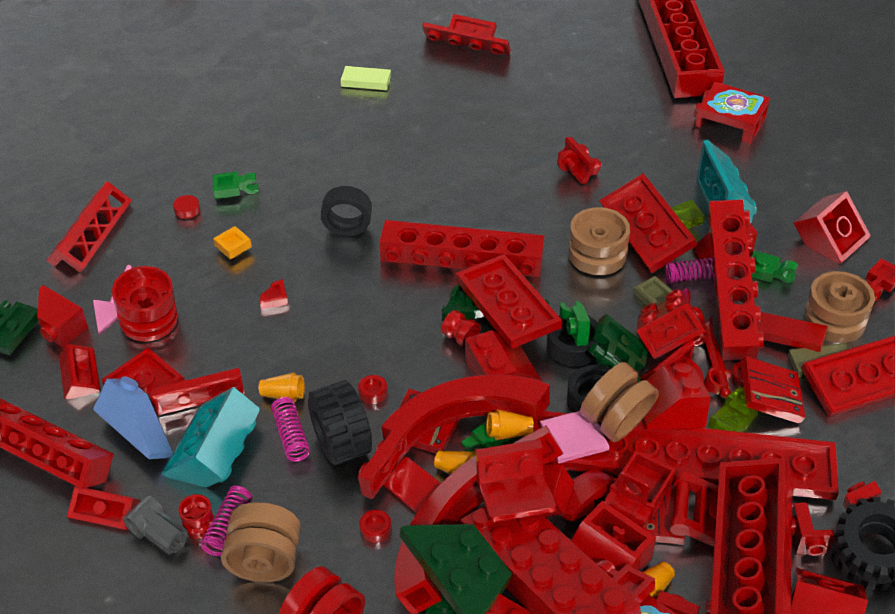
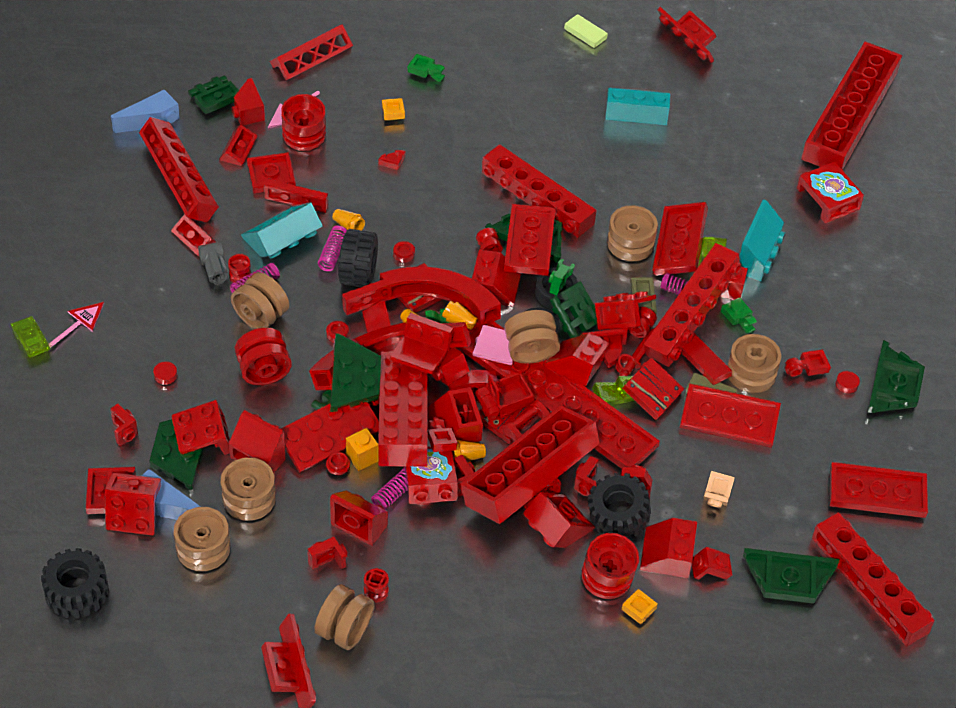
camera: 30 degrees right, 5 degrees up
medium blue slope [93,377,173,459] -> none
red tile [173,195,200,219] -> none
black tyre [321,186,372,236] -> none
red hips [557,137,602,184] -> none
red slope [793,191,871,264] -> none
none -> teal slope [605,88,670,125]

